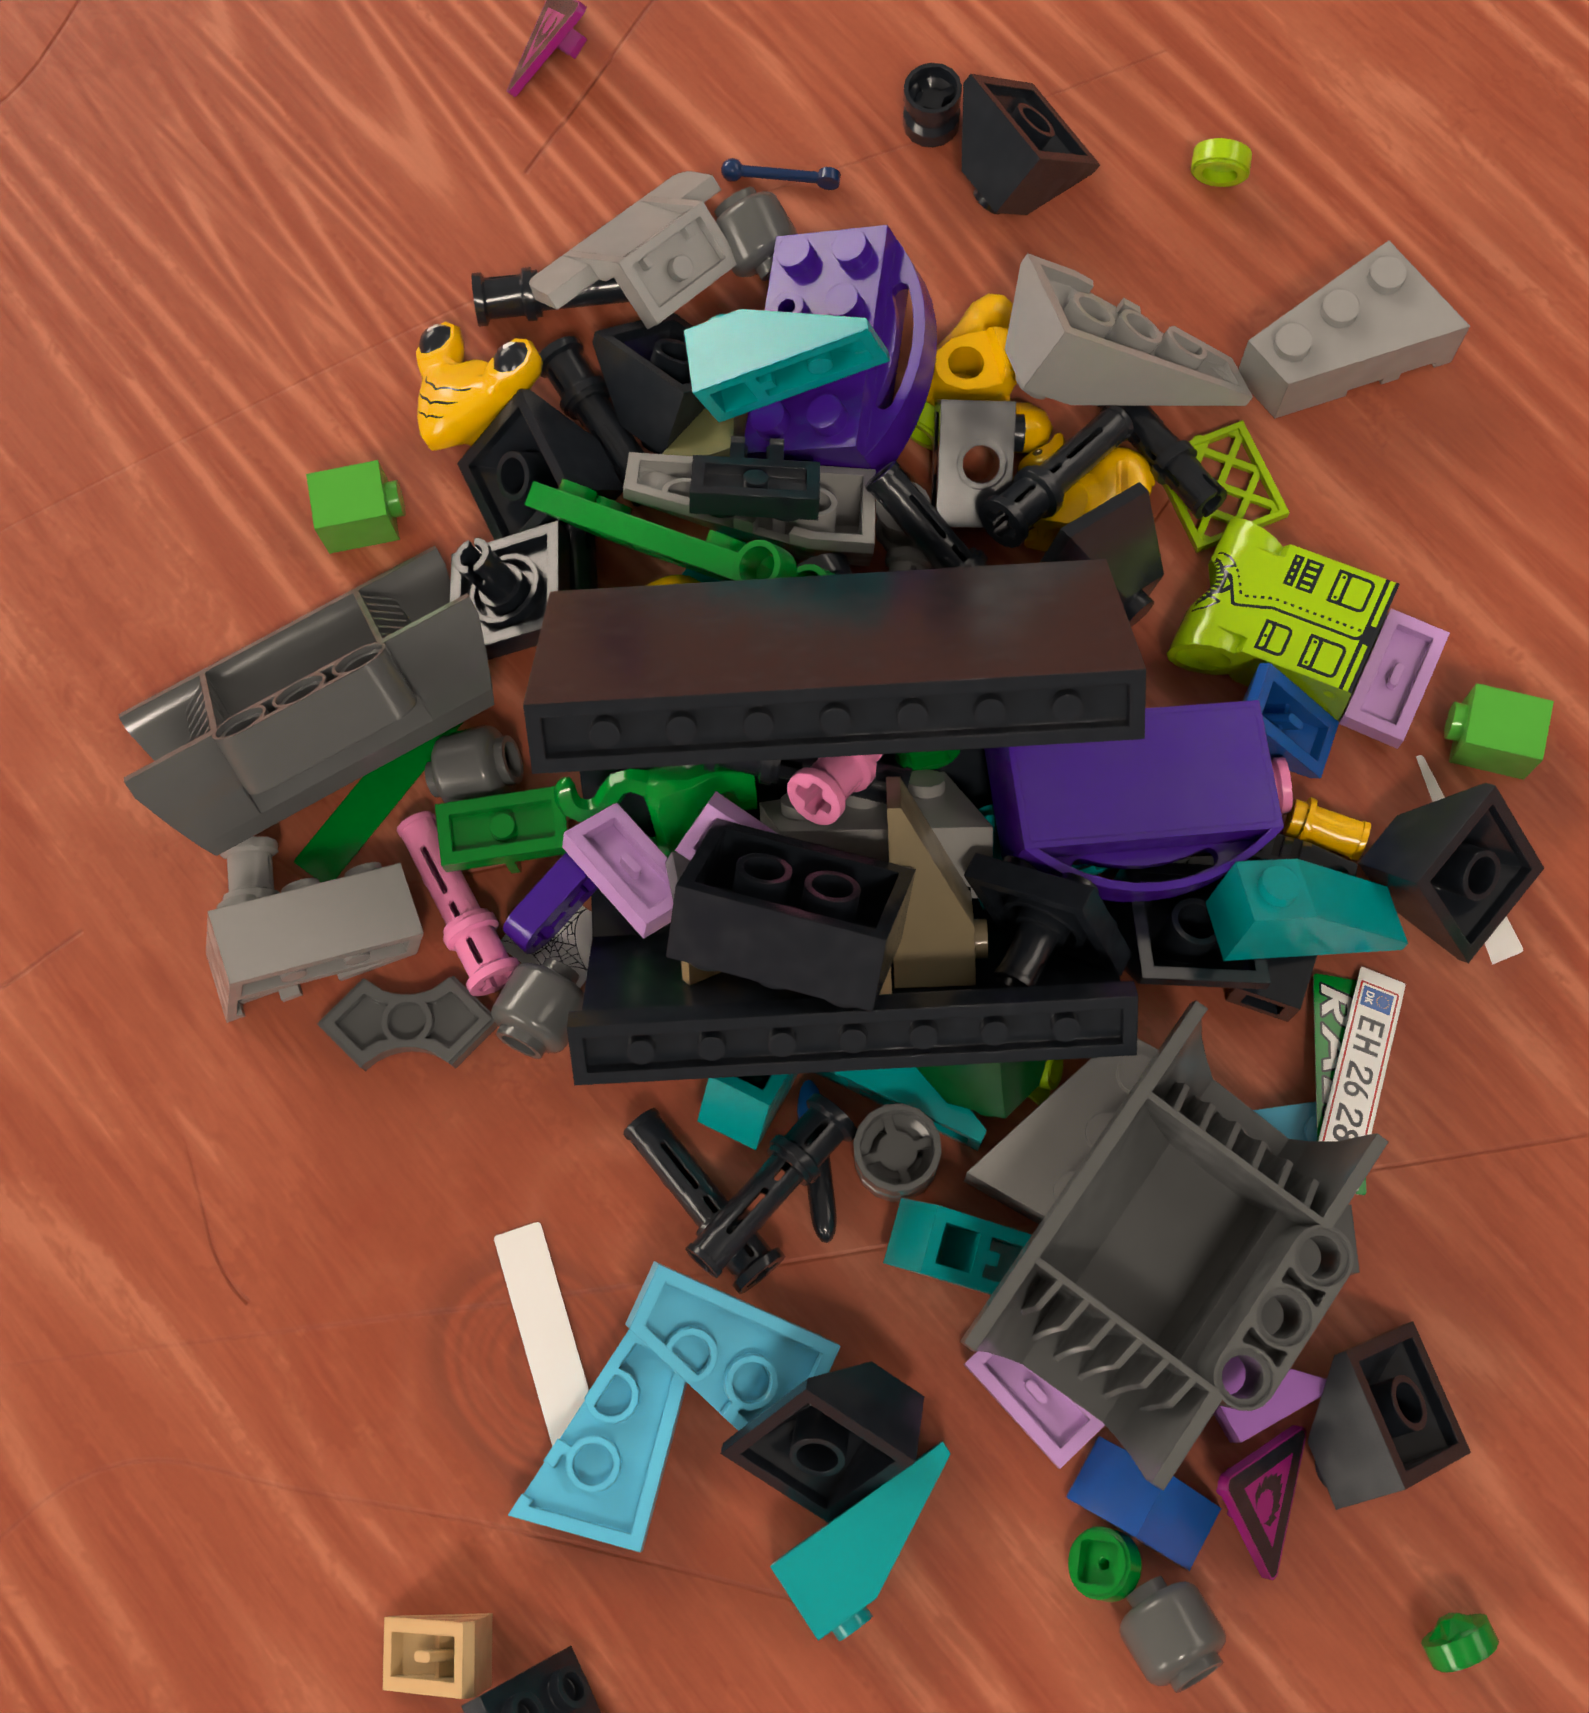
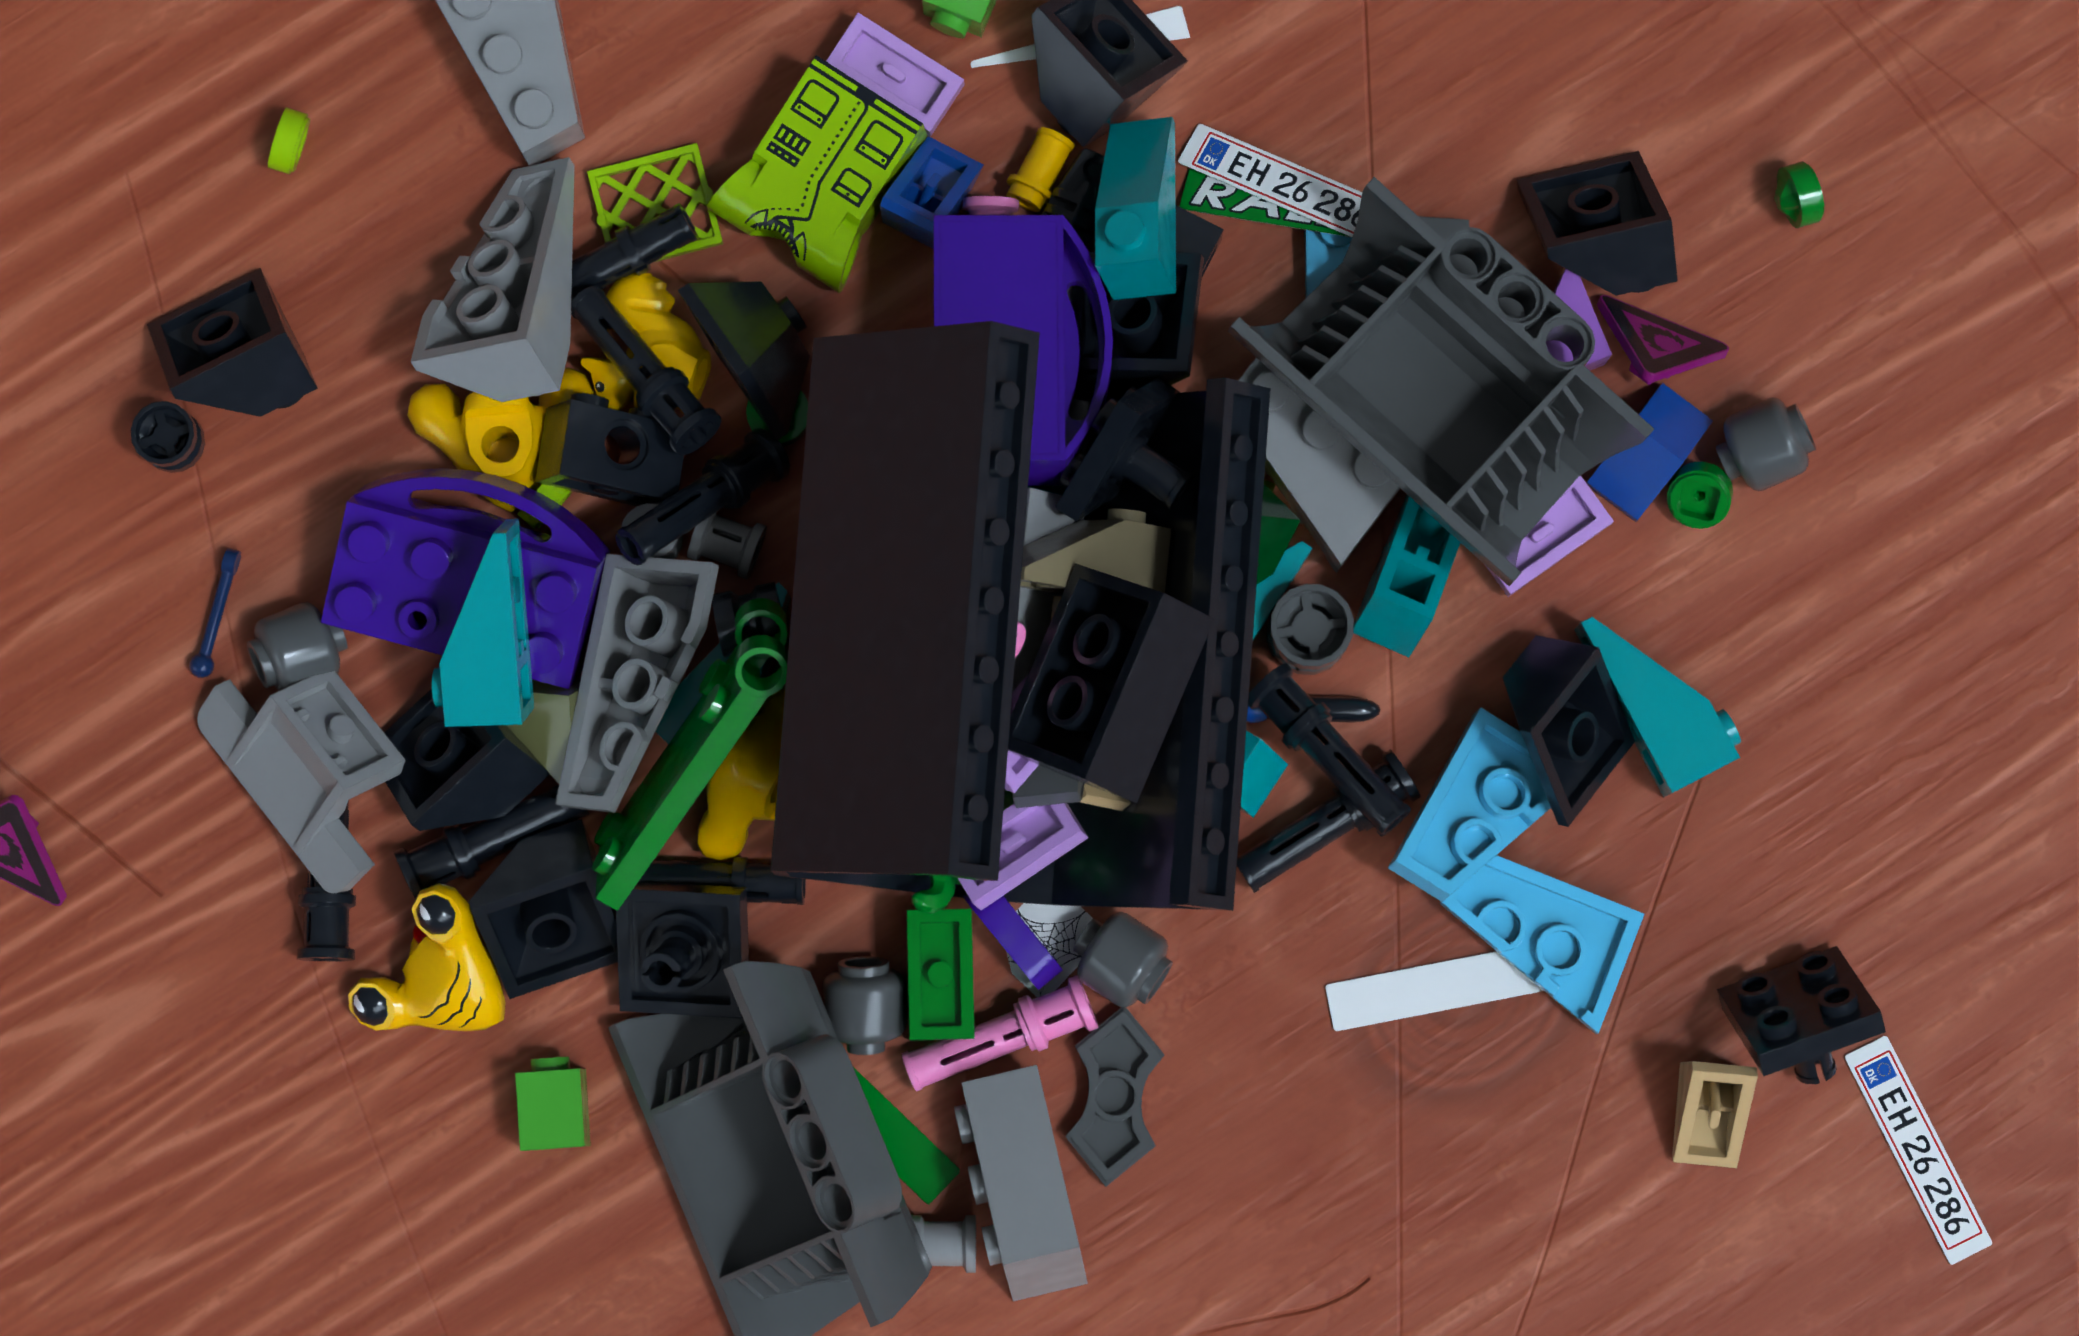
camera: 90 degrees left, 10 degrees up
black hinge [689,436,820,522] -> none

